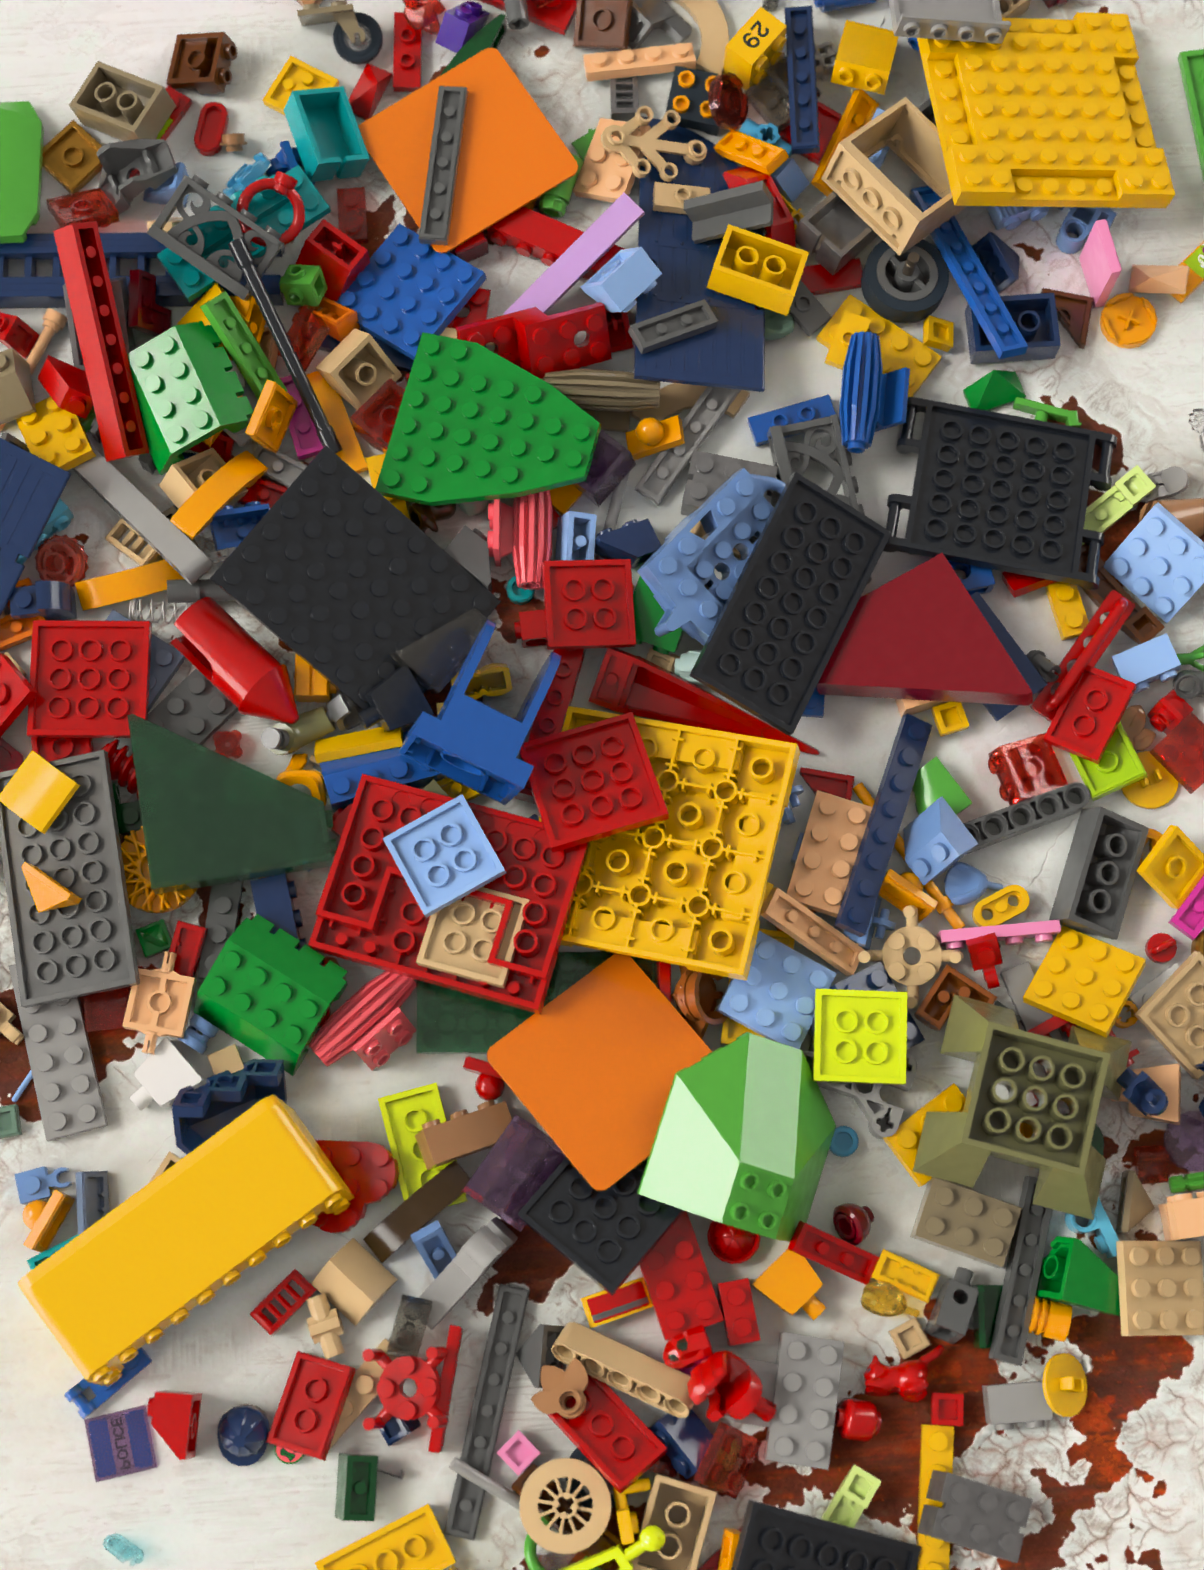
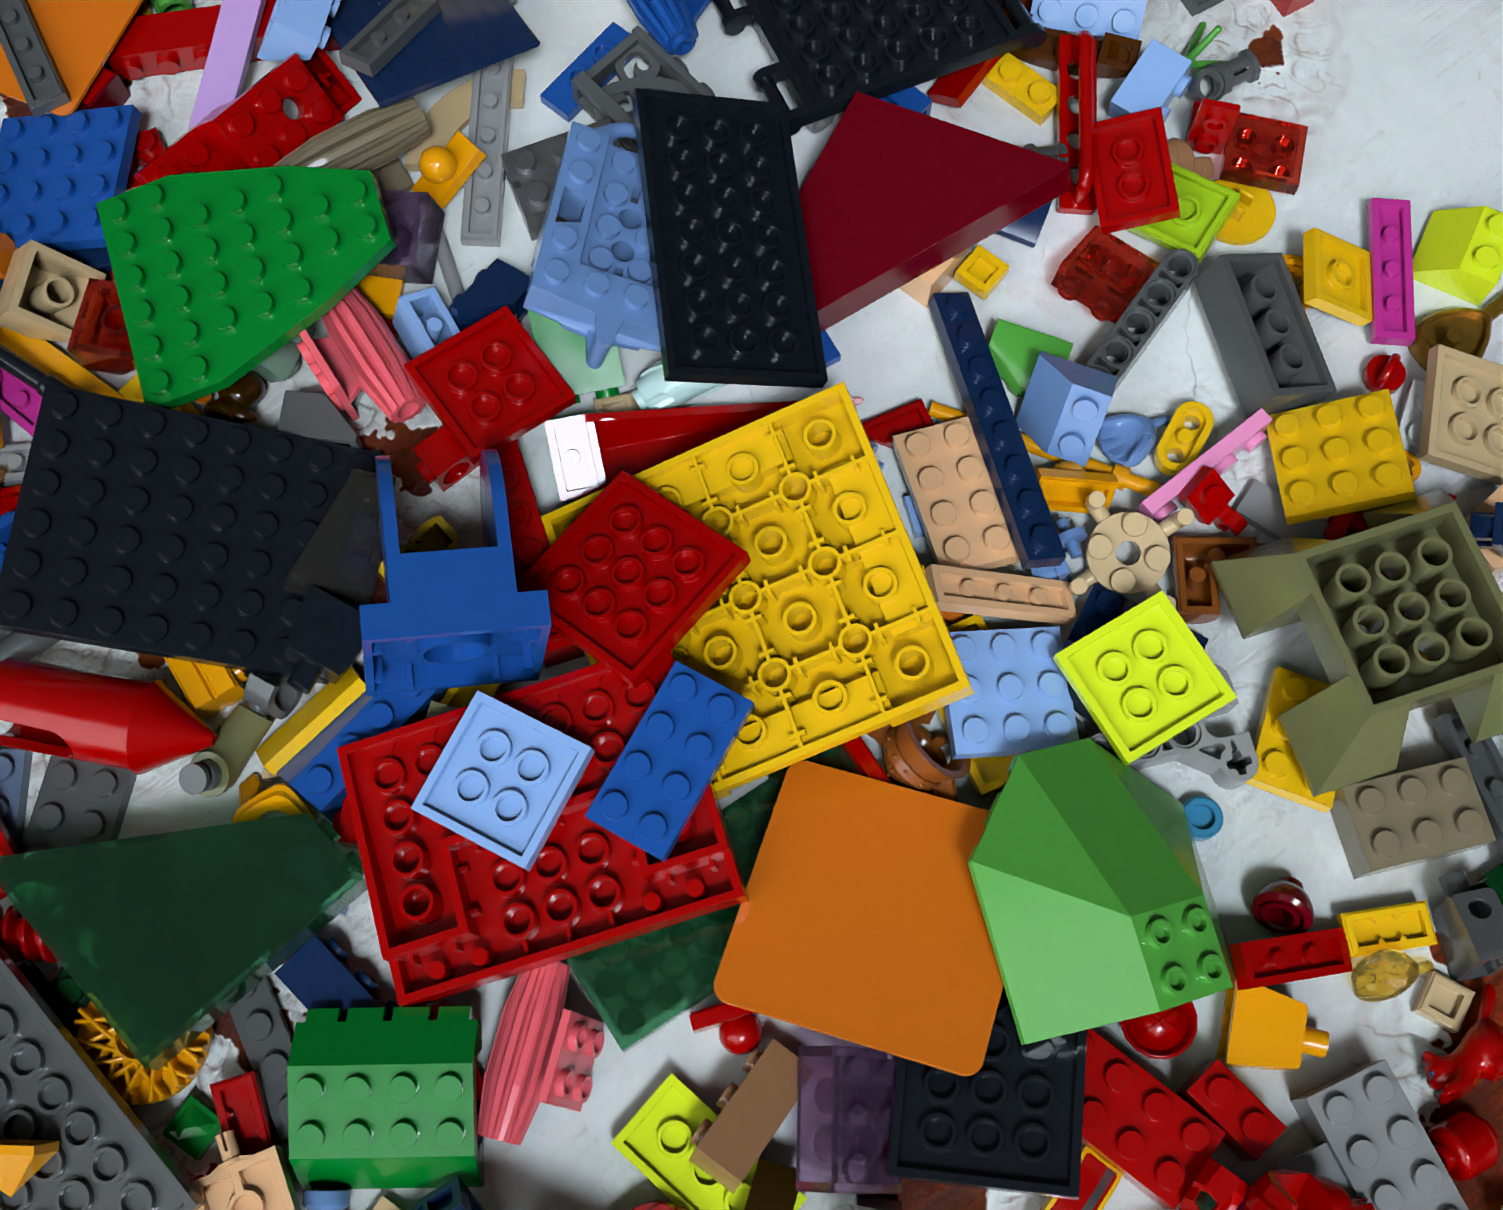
camera: 30 degrees left, 5 degrees down
clear red plate [213,730,243,759] -> none
tan plate [416,887,530,988] -> none
teal tile [506,576,535,605] -> none
none -> blue plate [585,661,755,862]

